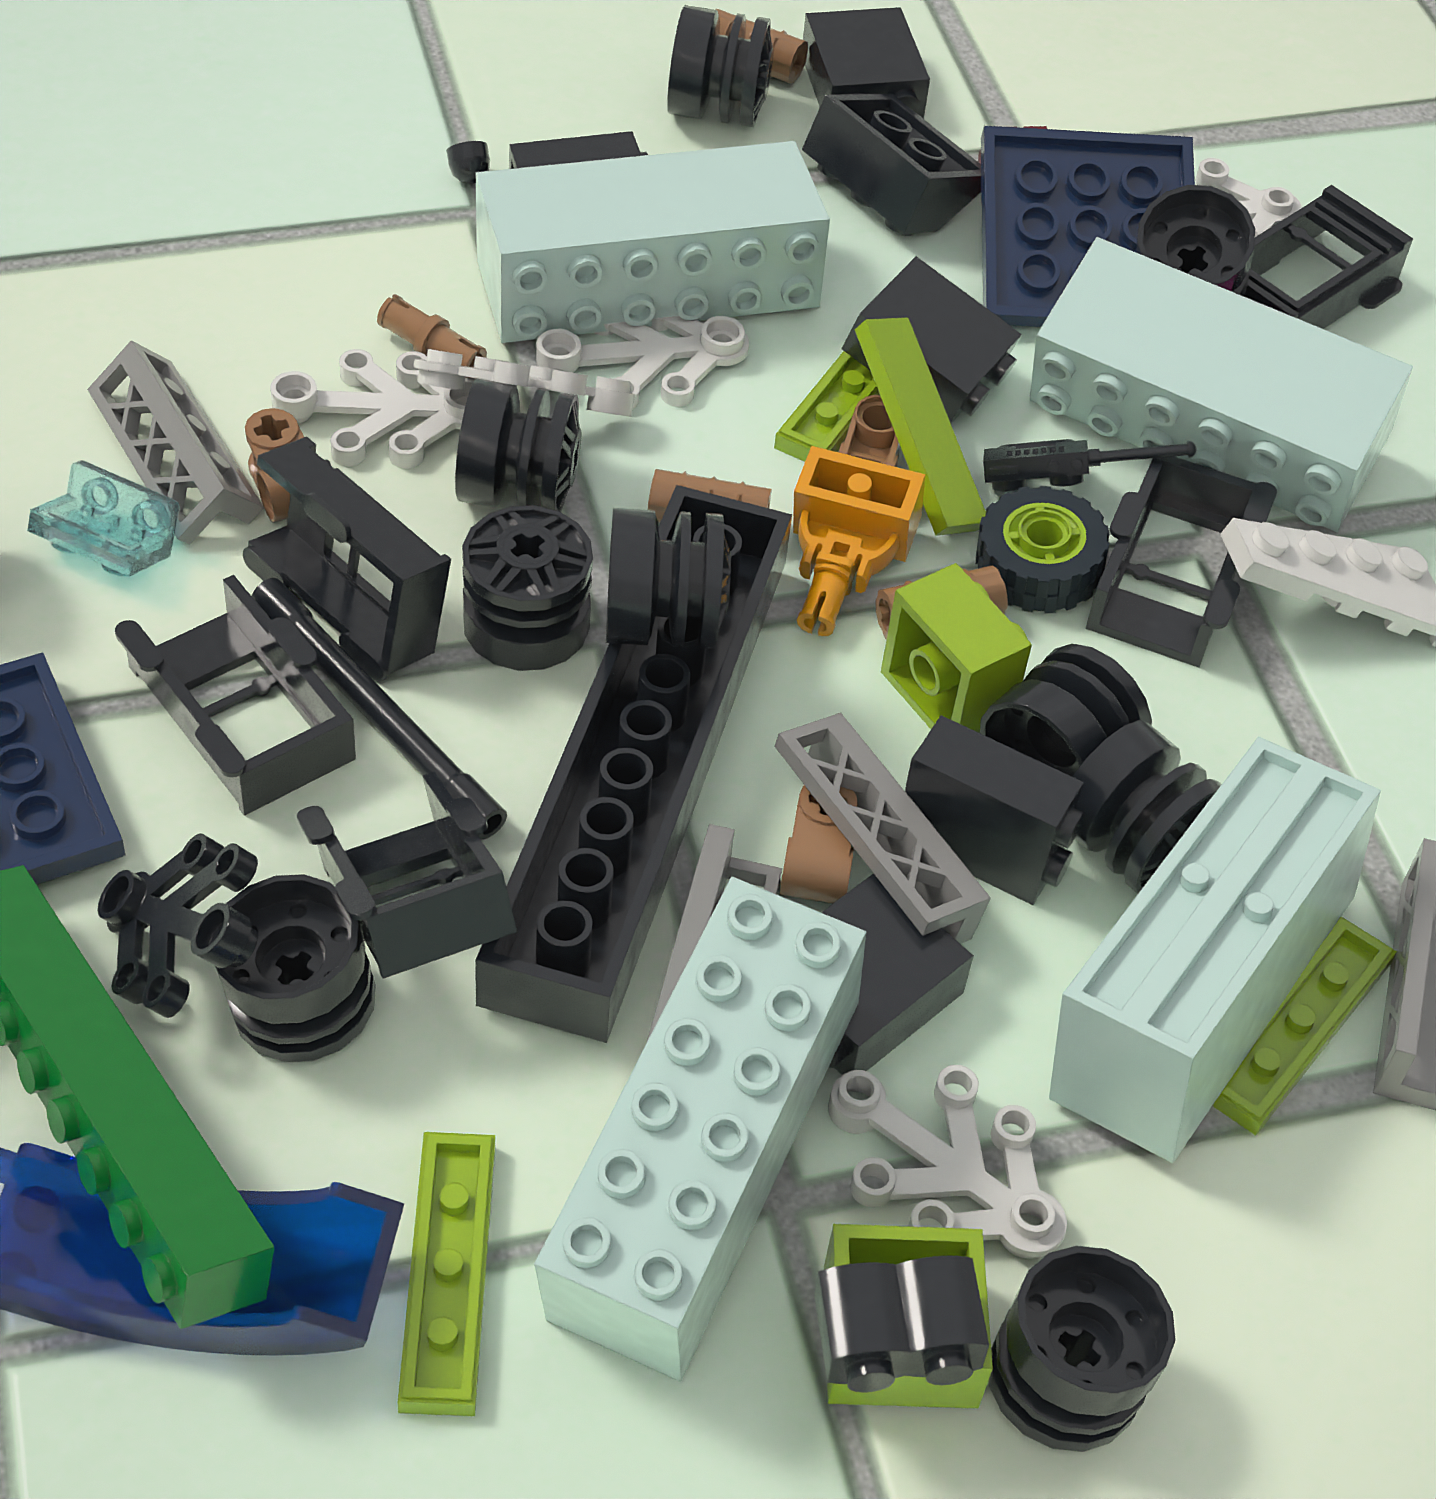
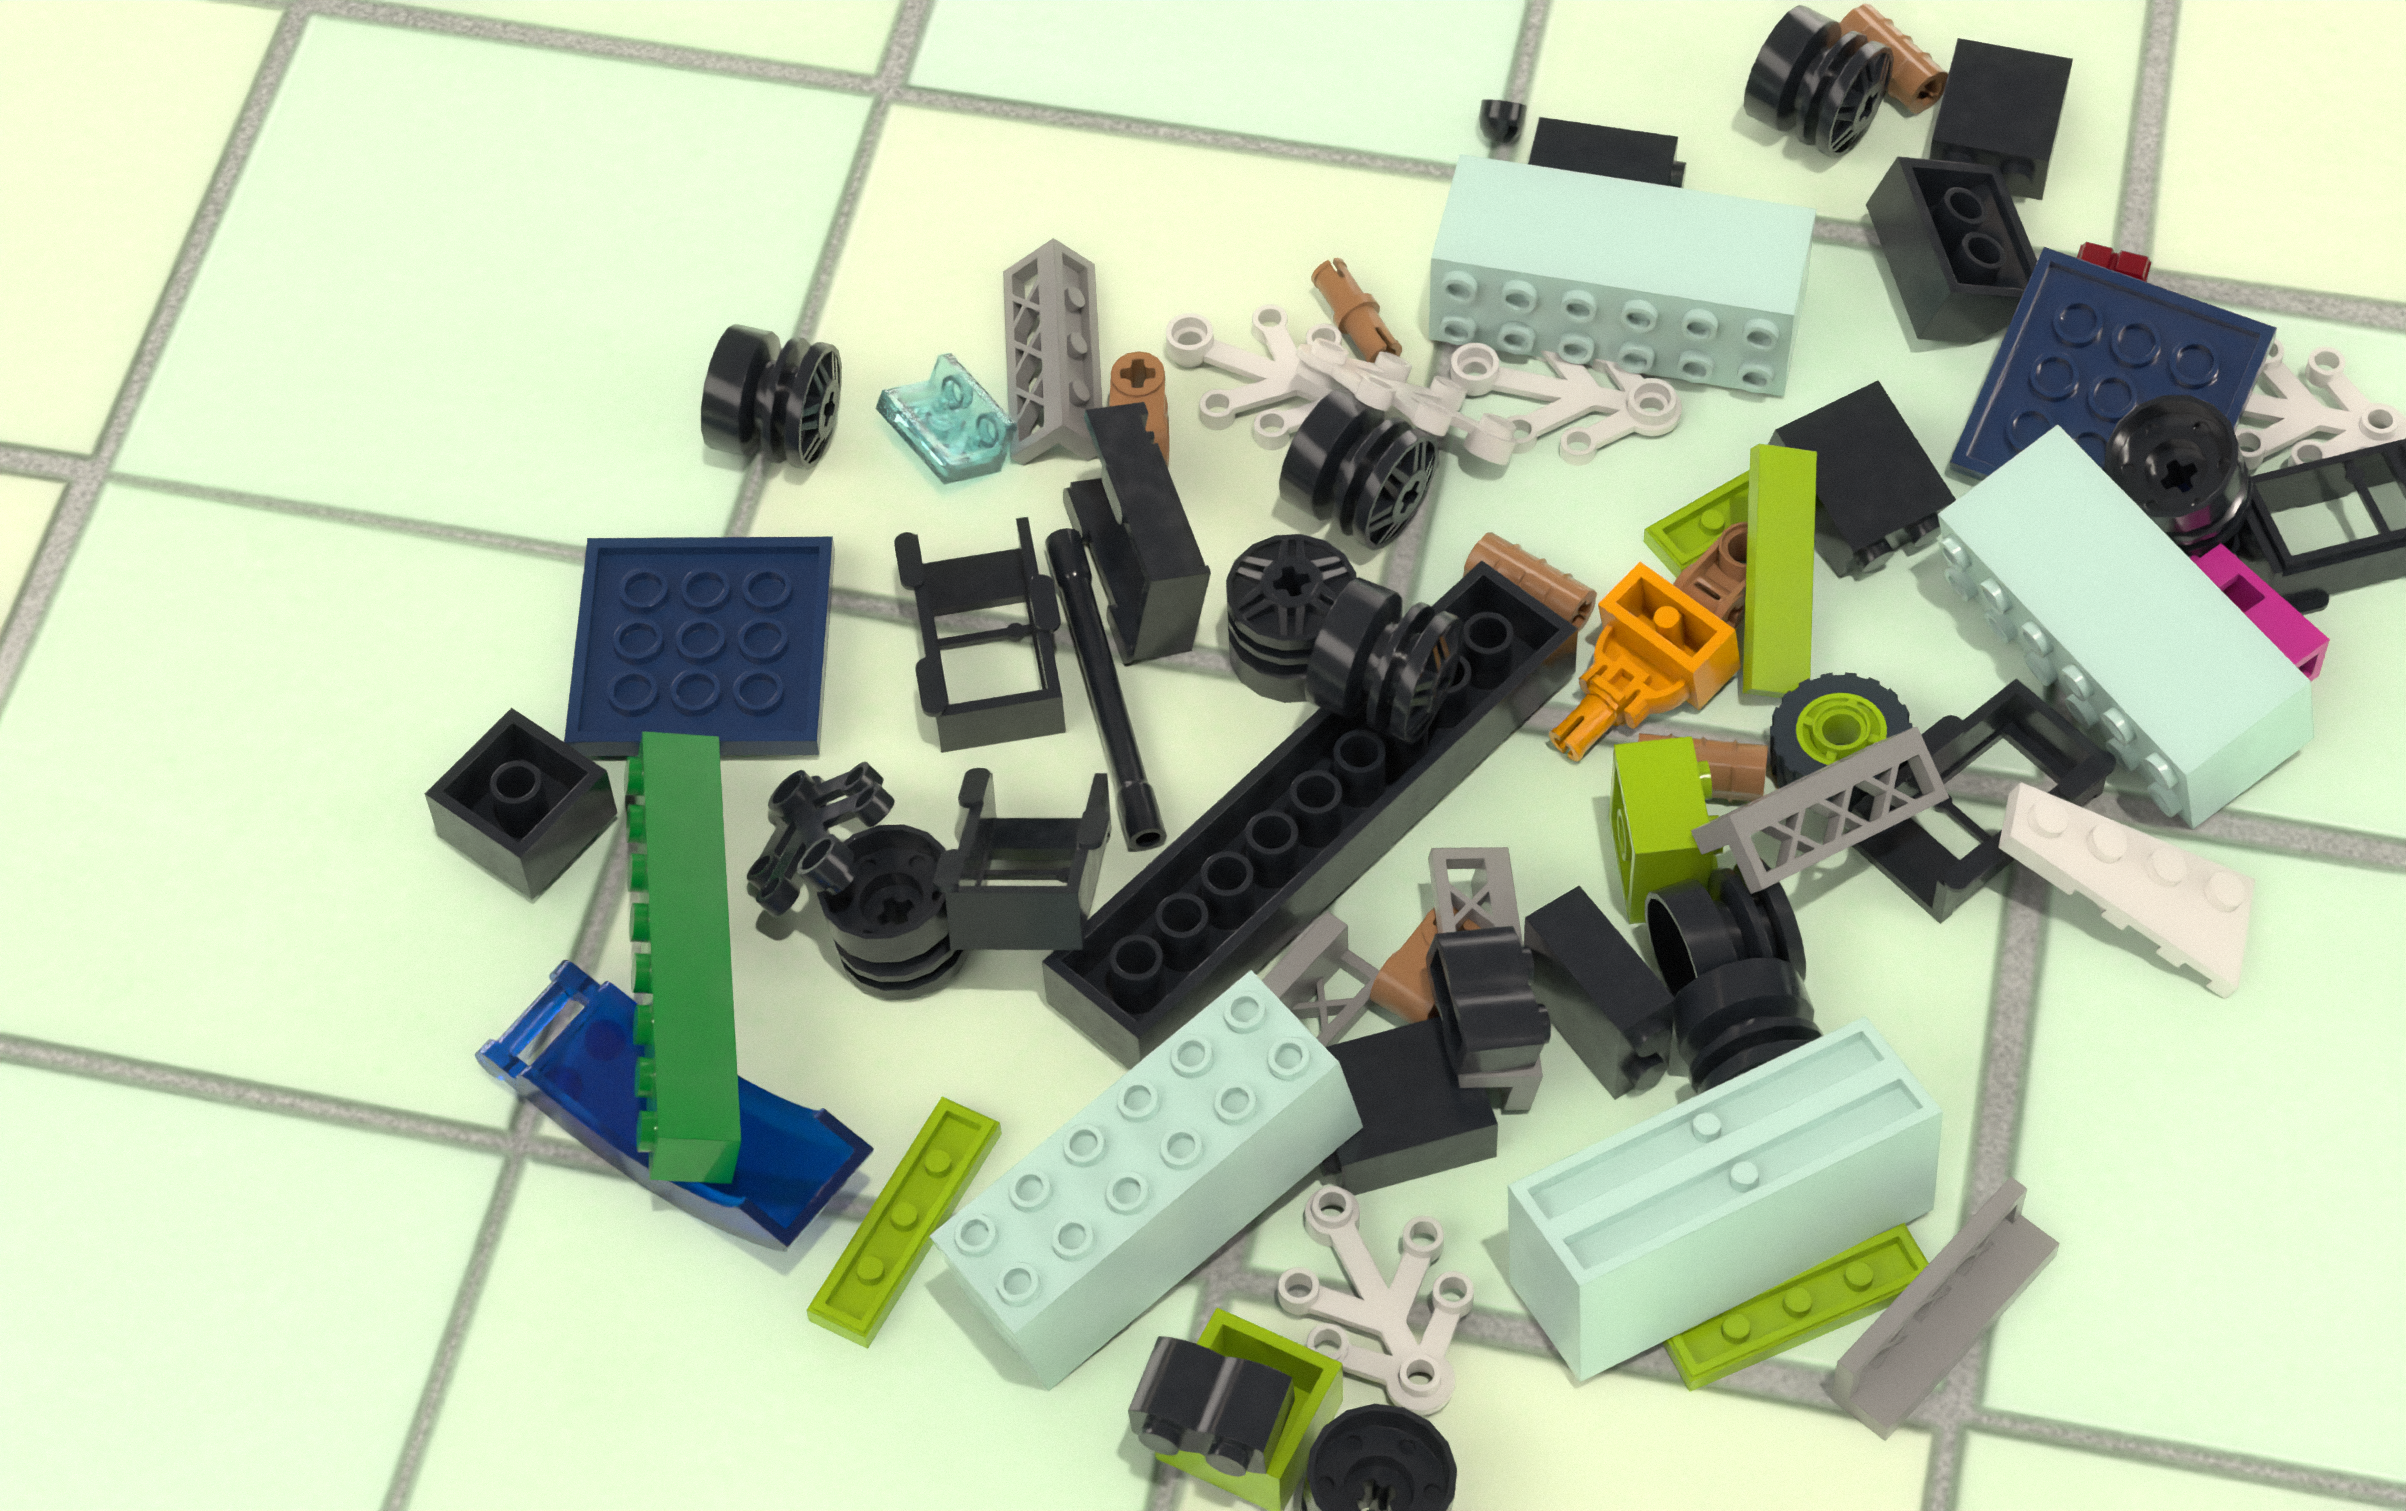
camera: 35 degrees right, 5 degrees up
black piece [983,439,1197,492] -> none
none -> black brick [1426,926,1551,1075]
none -> light grey fence [1691,726,1949,894]

